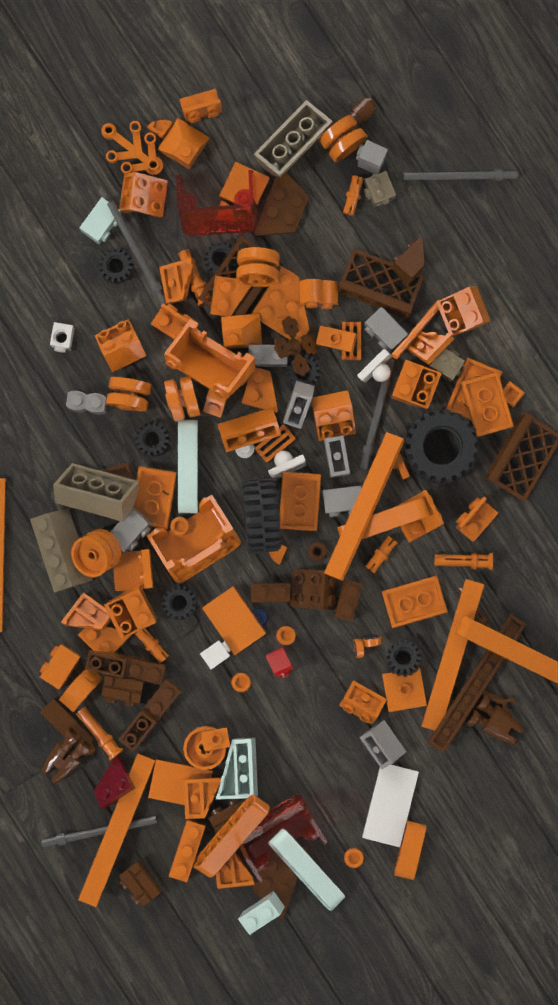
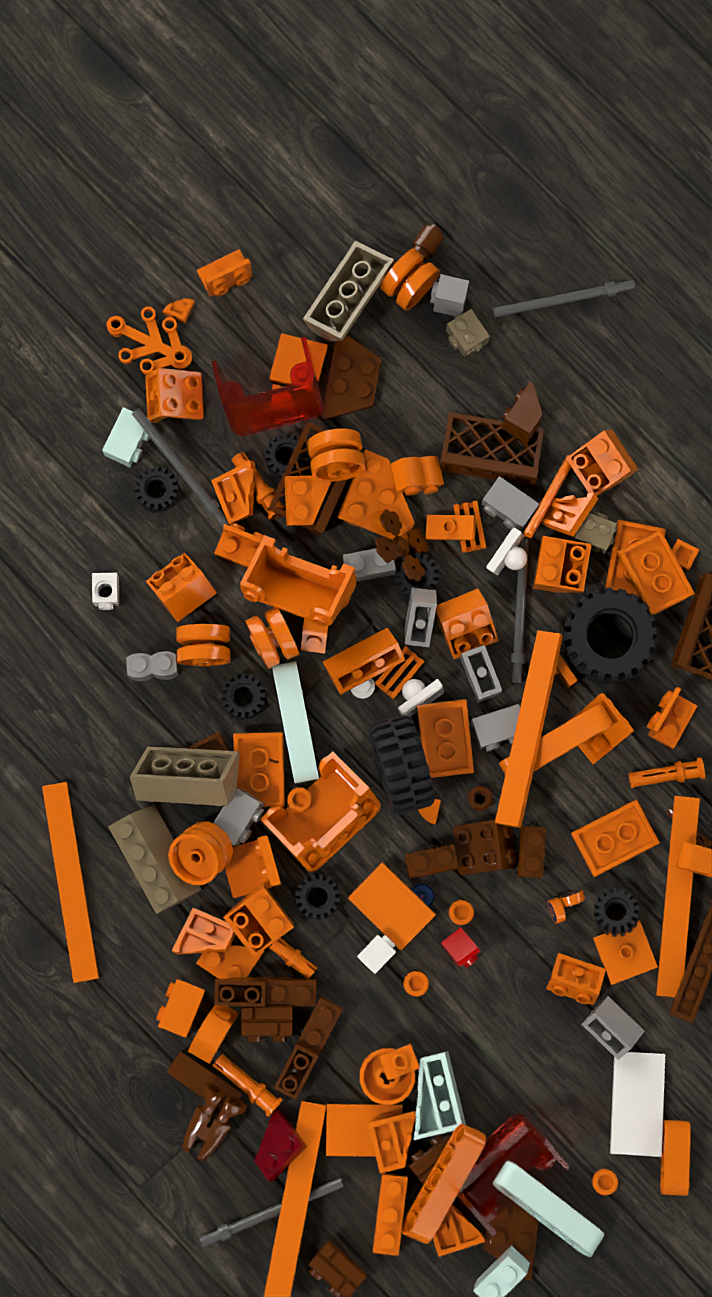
camera: 10 degrees left, 5 degrees down
orange slope [158,118,210,170] -> none
orange slope [221,313,262,350] -> none
orange wing [242,367,278,413] -> none
orange pin [343,175,364,216] -> none
orange pin [365,536,397,574] -> none

